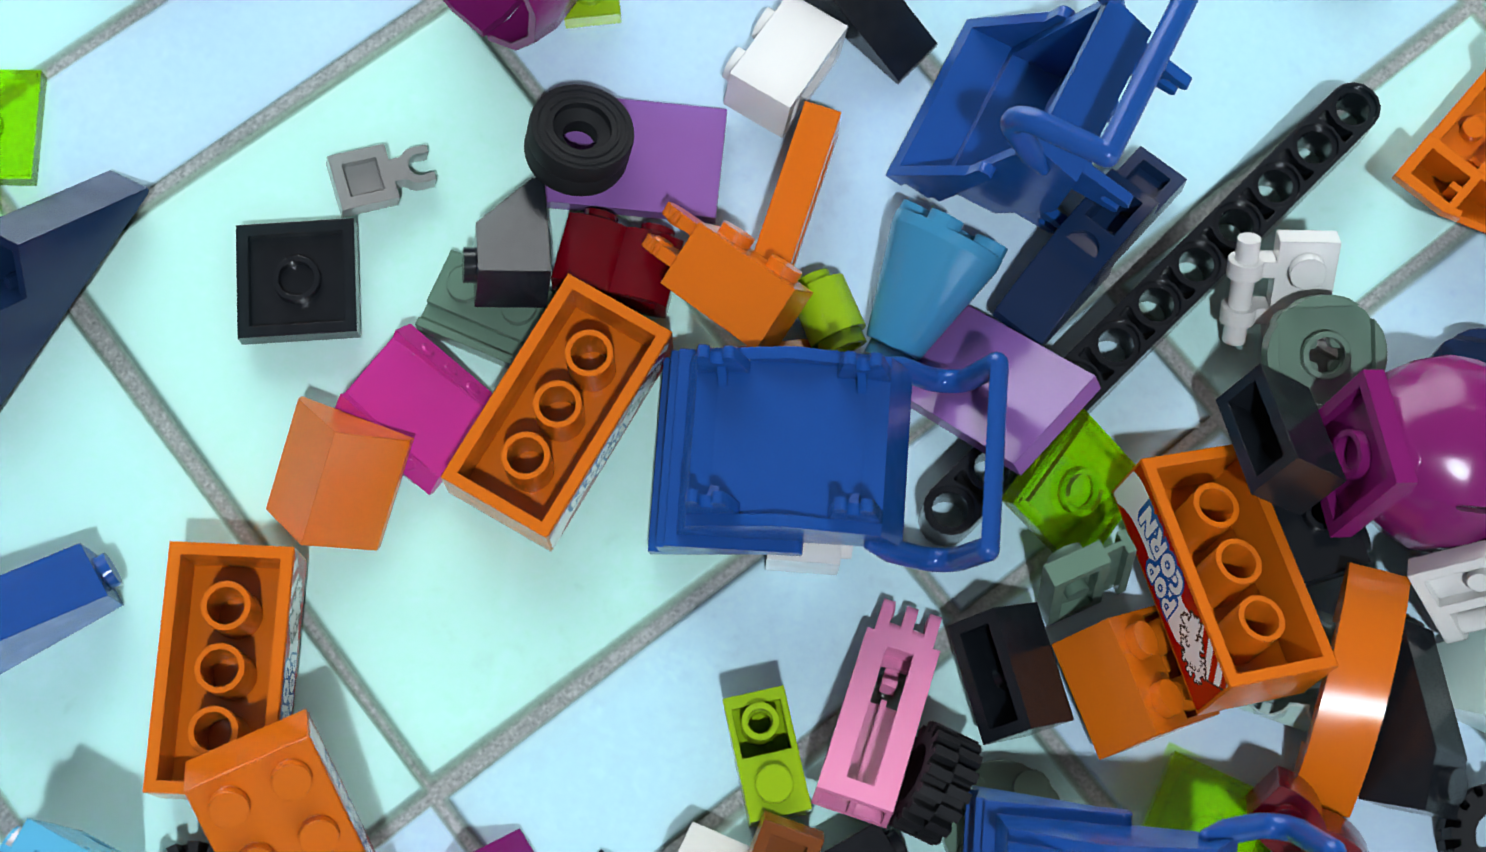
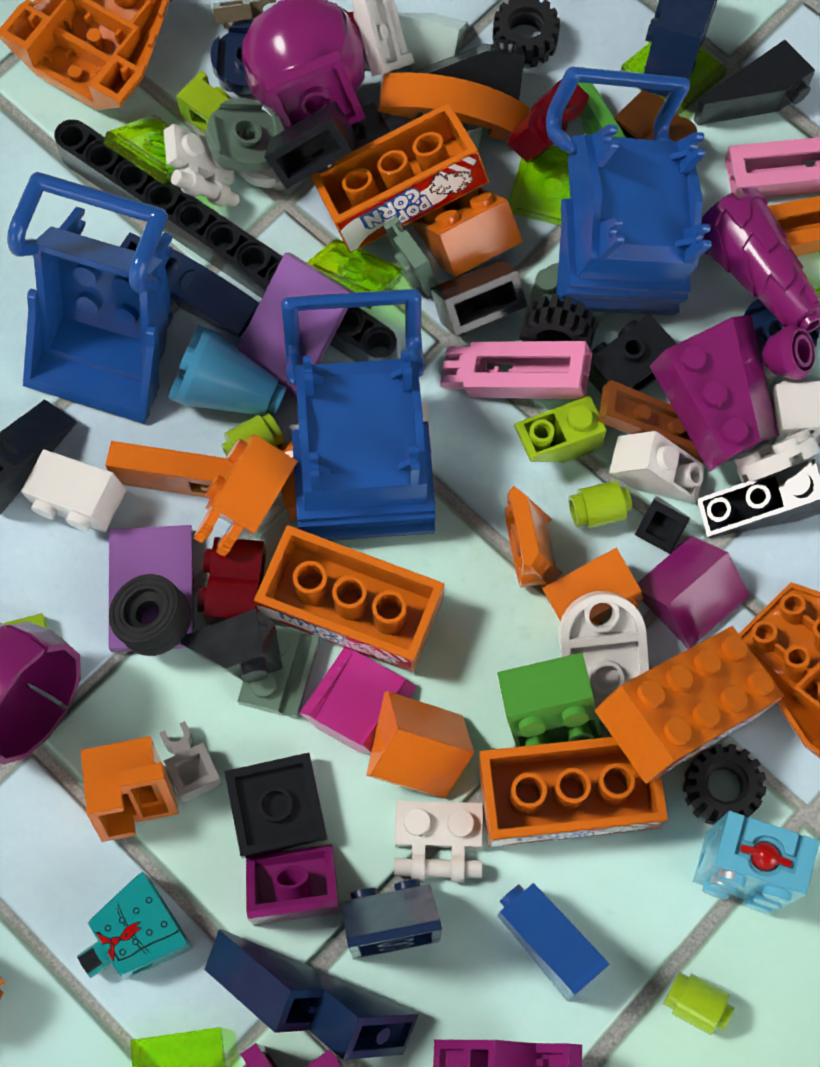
camera: 95 degrees left, 5 degrees down
none -> teal torso [77,872,193,979]
none -> orange plate [81,736,179,842]
none -> clear neon green tile [103,114,179,184]
none -> lime brick [176,70,231,134]
none -> magenta slope [246,844,341,925]
none -> dark blue slope [342,879,442,959]
none -> white plate [394,801,483,882]
none -> bright green slope [497,652,603,747]
none -> orange slope [505,486,563,588]
none -> orange brick [542,547,643,624]
none -> white tile [559,591,649,721]
none -> lime brick [568,480,632,529]

